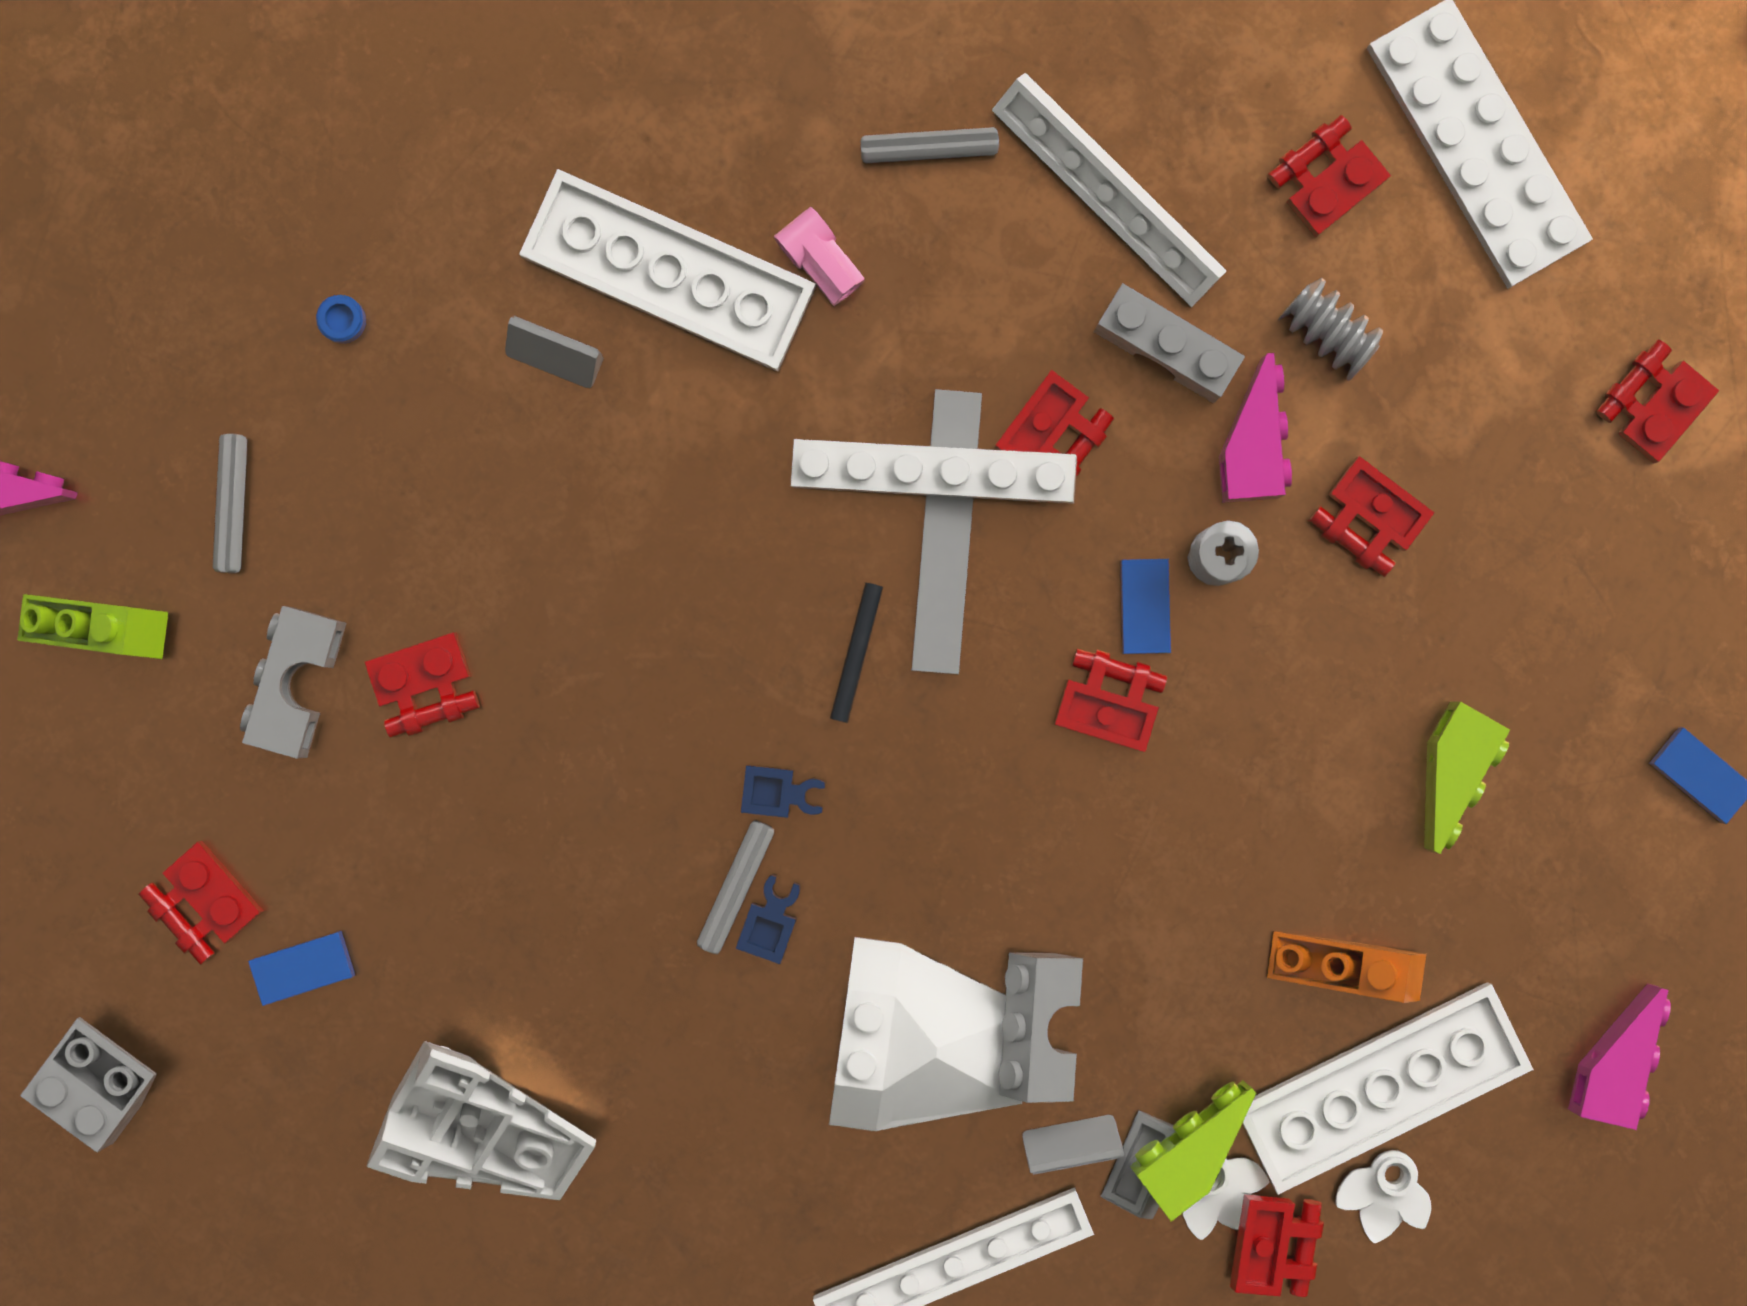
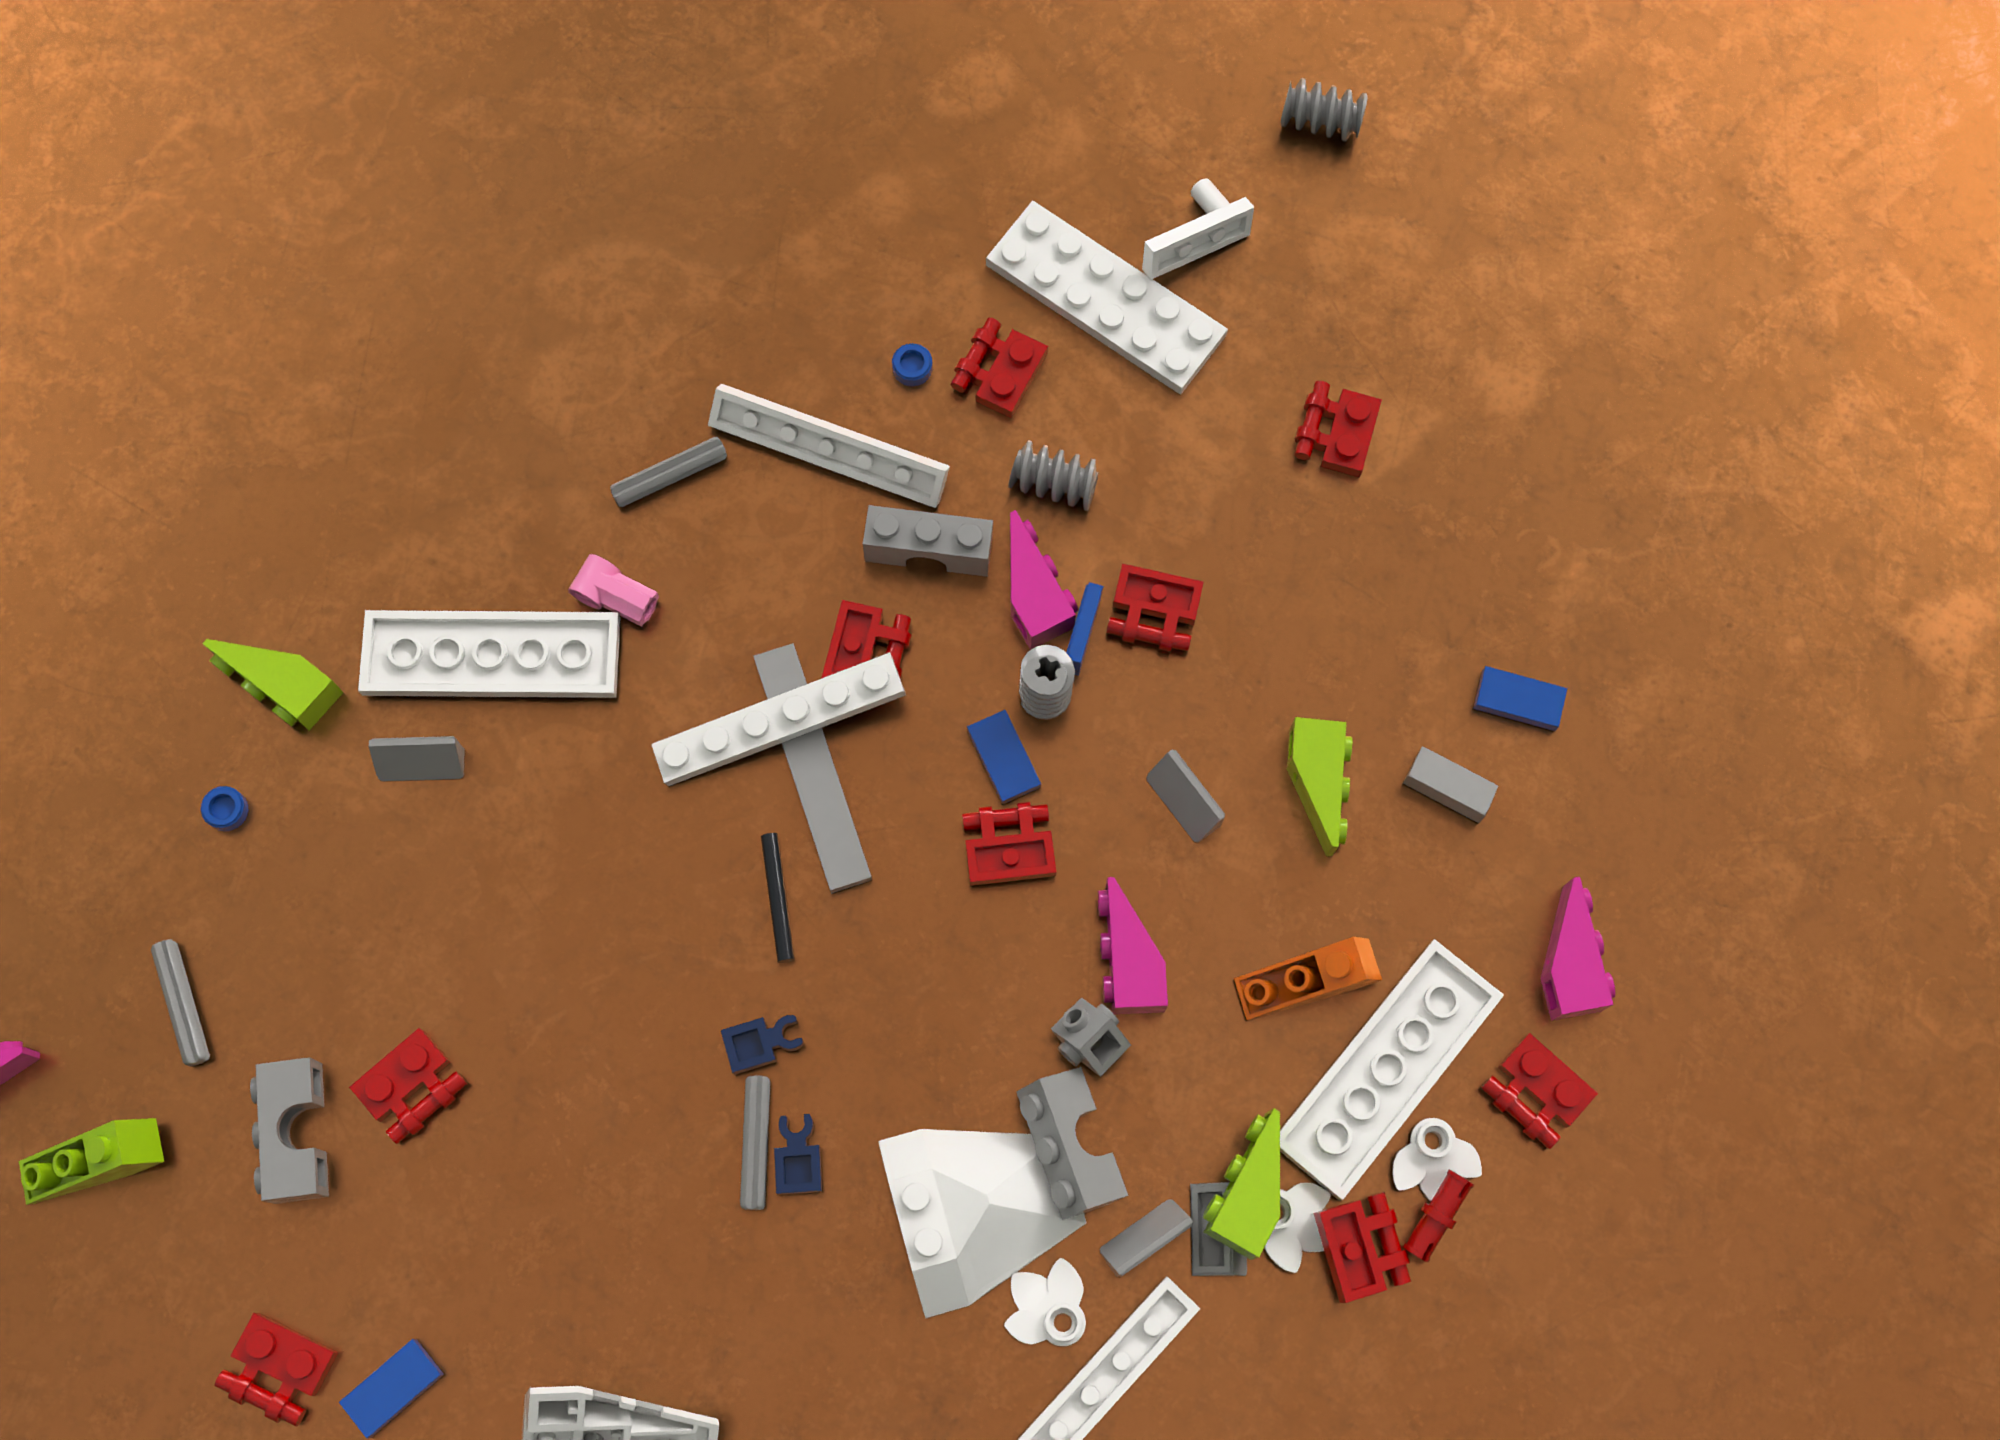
camera: 25 degrees left, 15 degrees down
none -> lime slope [202,639,344,731]
none -> blue tile [892,343,933,386]
none -> white plate [1004,1258,1086,1346]
none -> light grey brick [1051,998,1131,1077]
none -> blue tile [1066,582,1103,676]
none -> dark pink slope [1098,877,1168,1014]
none -> white piece [1142,178,1254,280]
none -> light grey slope [1146,749,1225,843]
none -> light grey slope [1403,746,1498,823]
none -> red pin [1403,1169,1474,1263]
none -> red plate [1481,1033,1598,1149]

